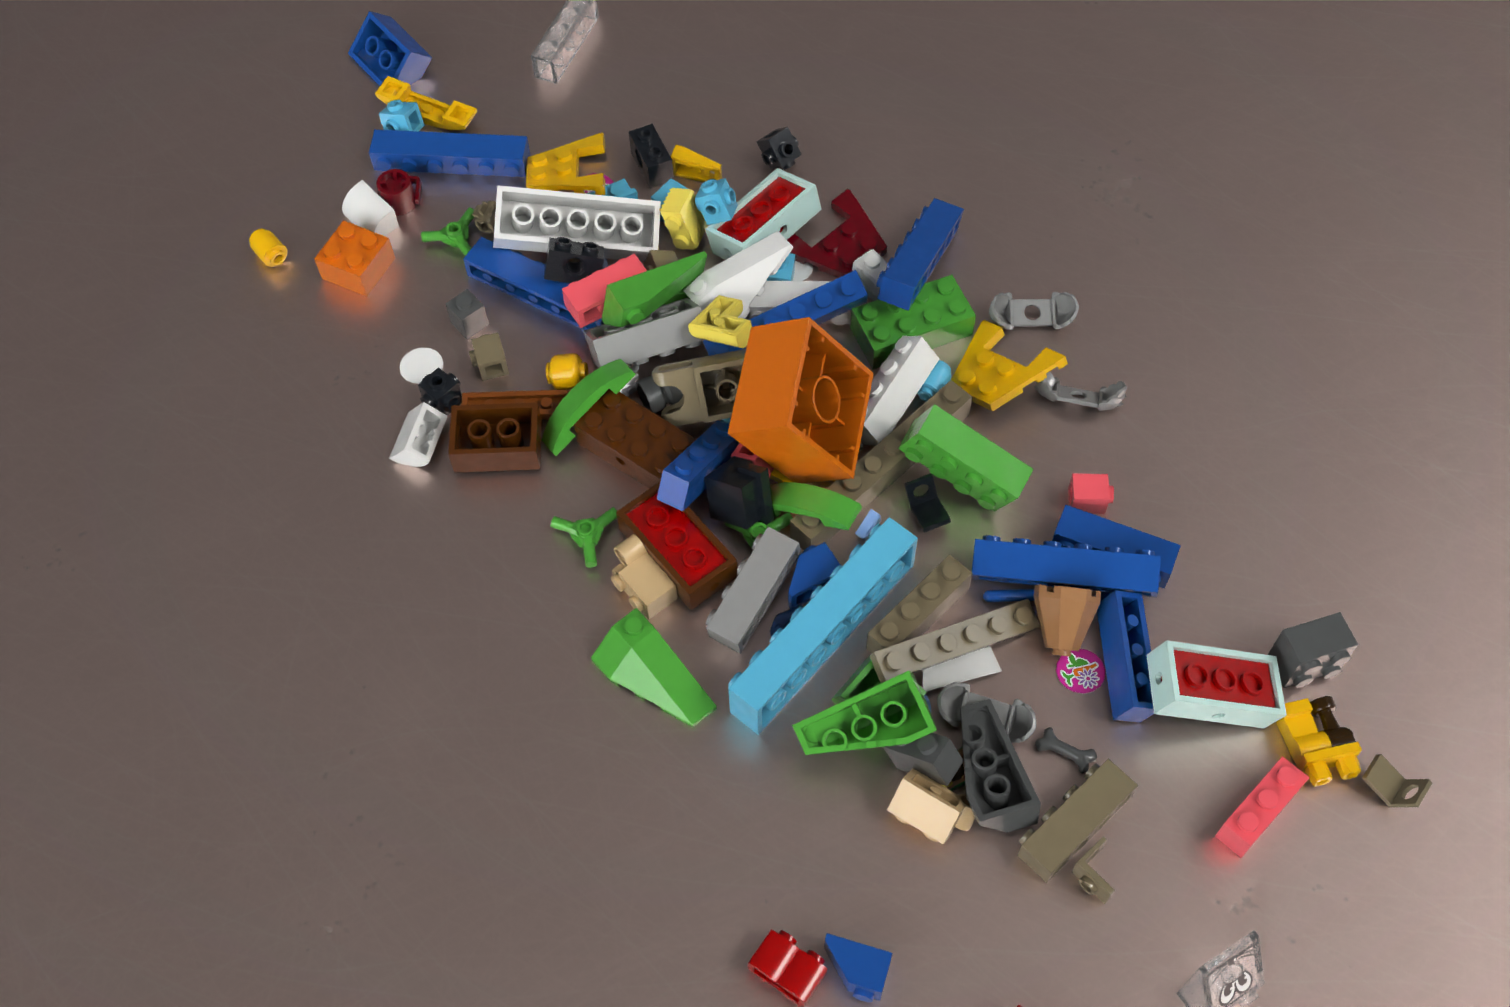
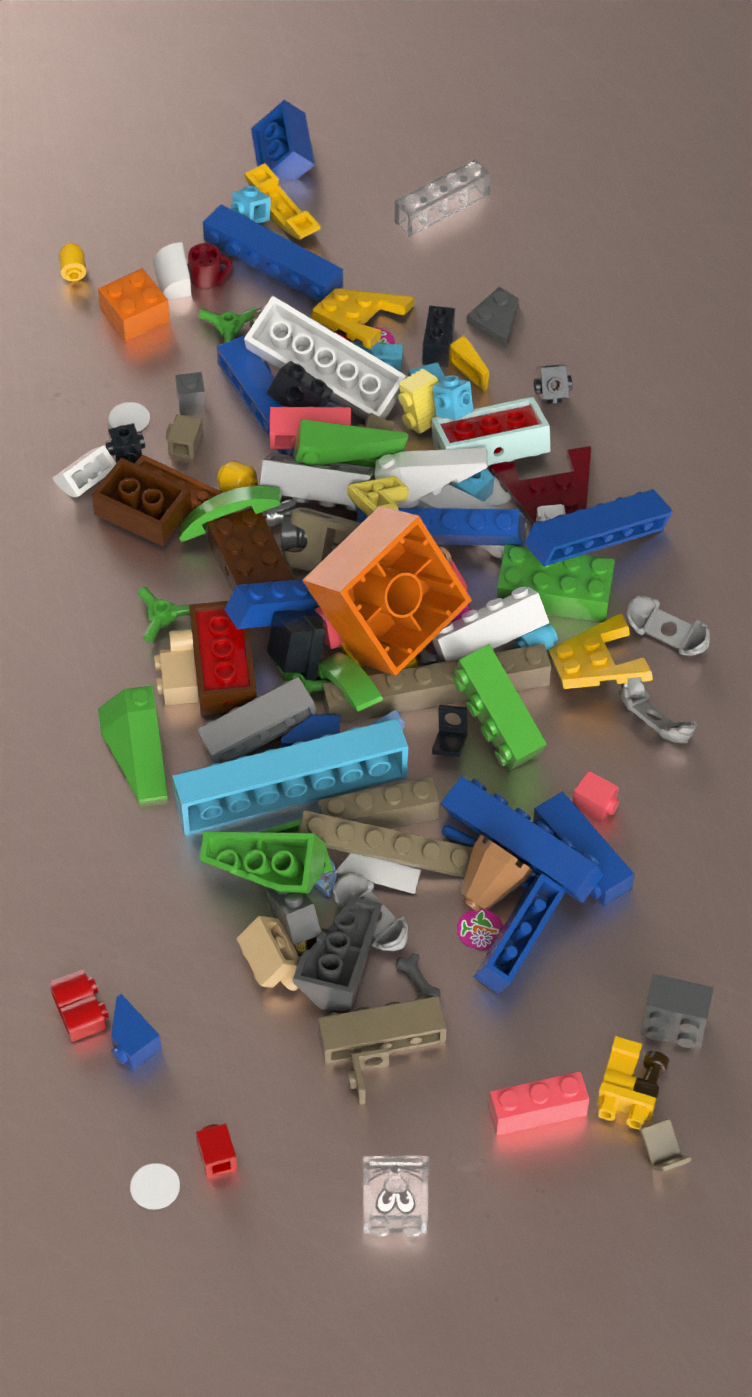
camera: 30 degrees right, 5 degrees down
brick [1146,640,1287,728] -> none
none -> dark grey wing [467,287,519,346]

